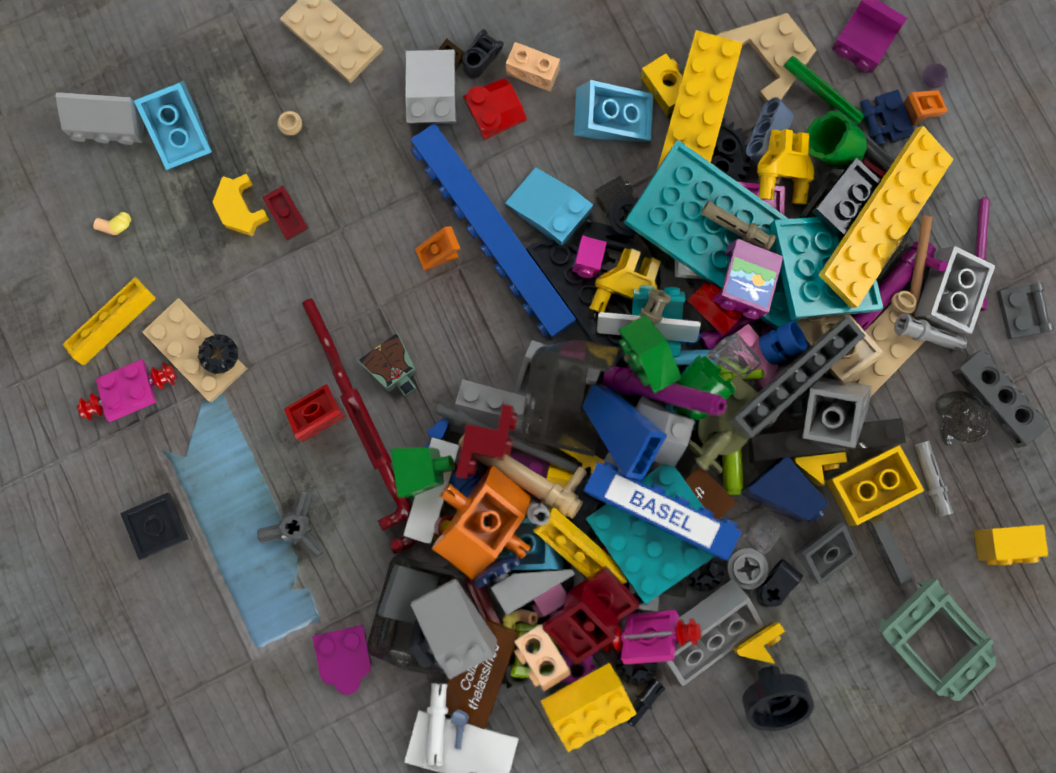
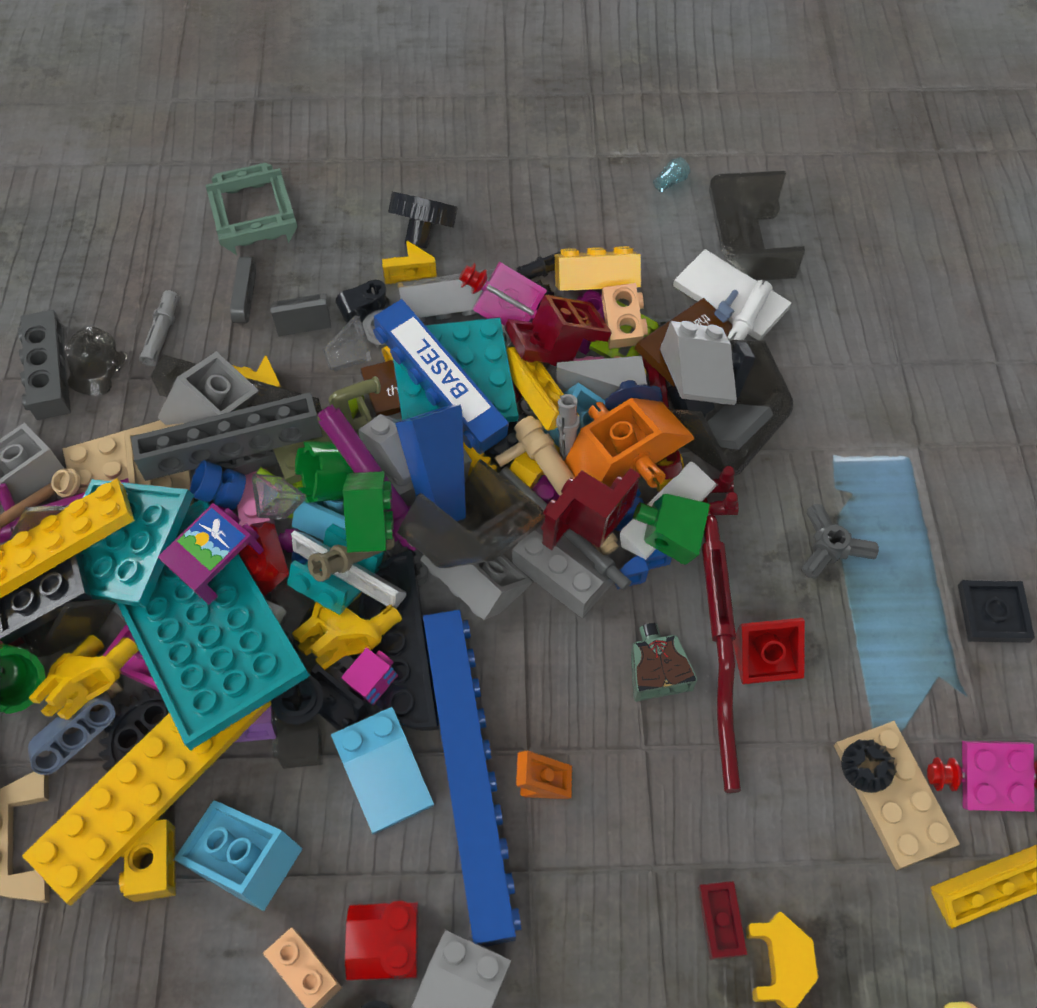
camera: 155 degrees left, 20 degrees down
magenta plate [312,624,372,695] -> none
dark tan pin [700,200,776,251] -> none
dark blue slope [741,456,828,522] -> none
yellow brick [825,445,925,526] -> none
light grey pin [894,313,967,352] -> none
yellow brick [974,525,1048,565] -> none

